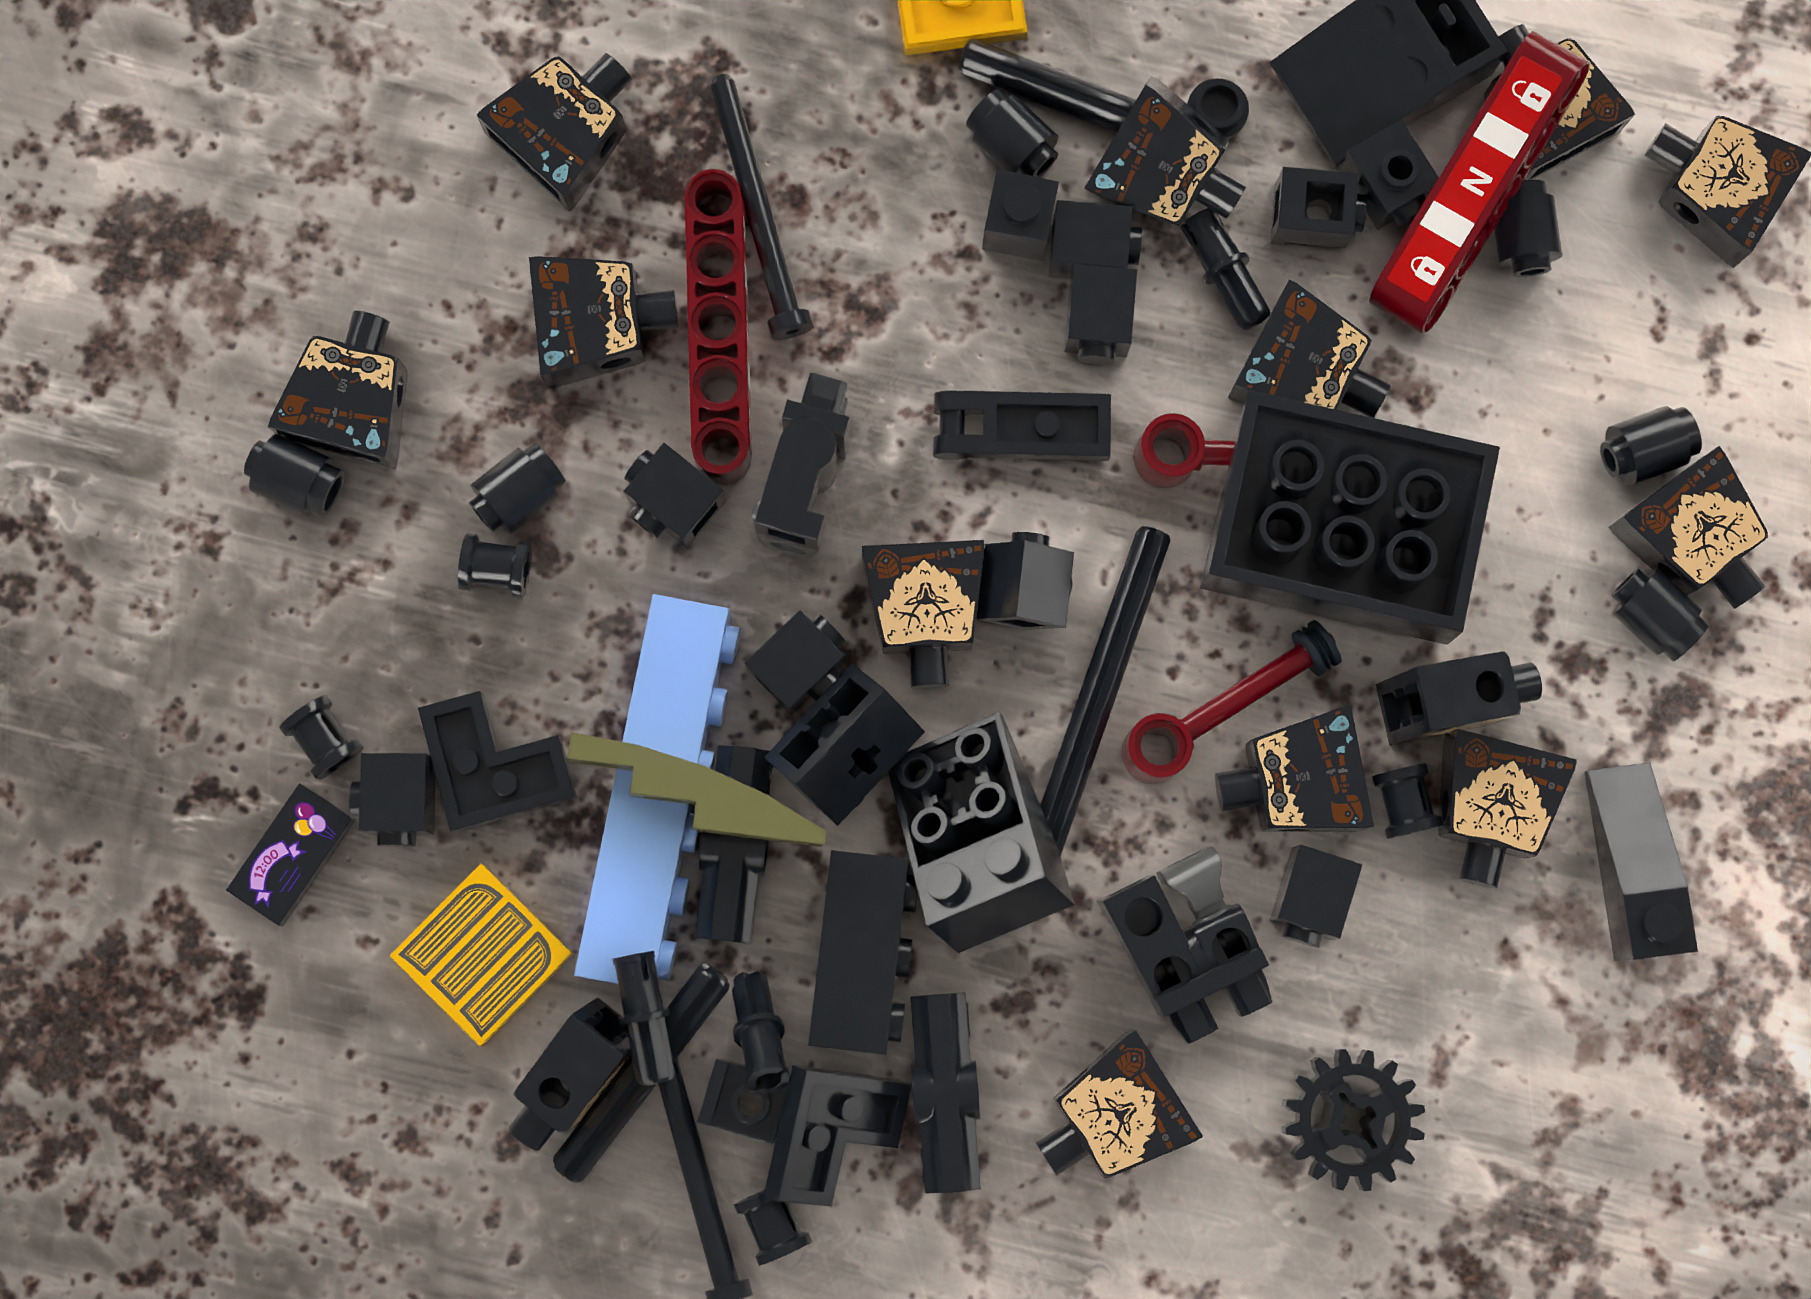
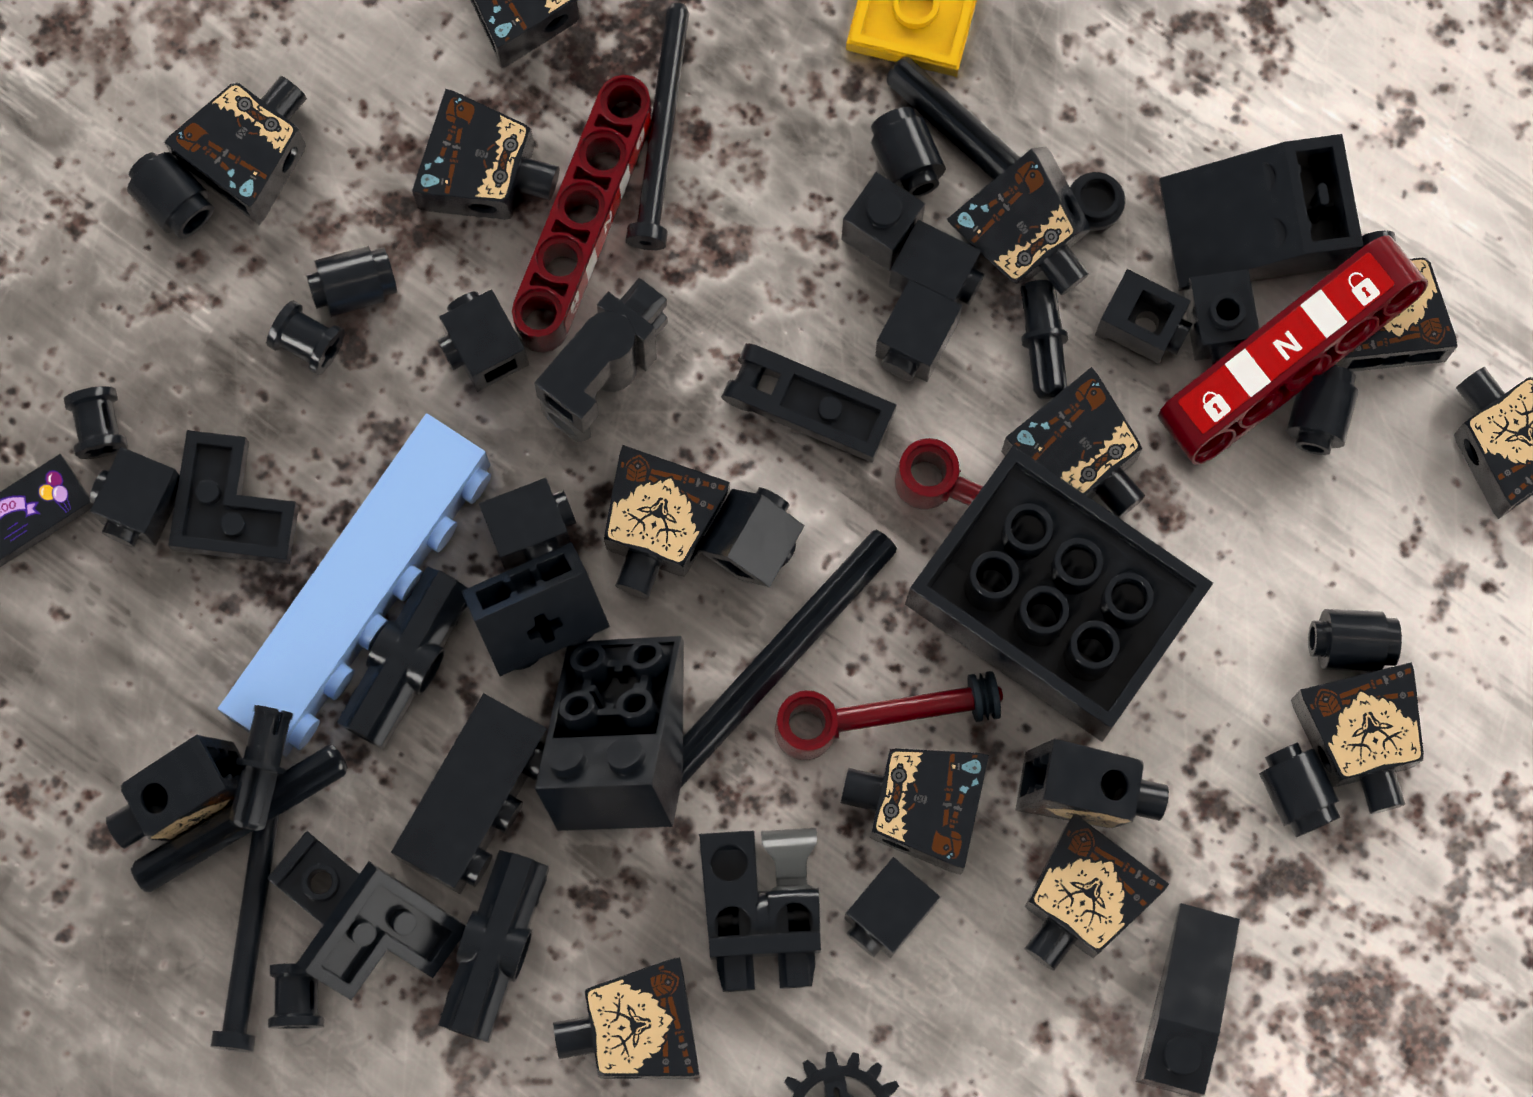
camera: 25 degrees right, 5 degrees down
tile [389,863,574,1047] -> none
olive slope [567,732,826,847] -> none
black axle [732,971,790,1094] -> none
black bush [1372,763,1444,839] -> none

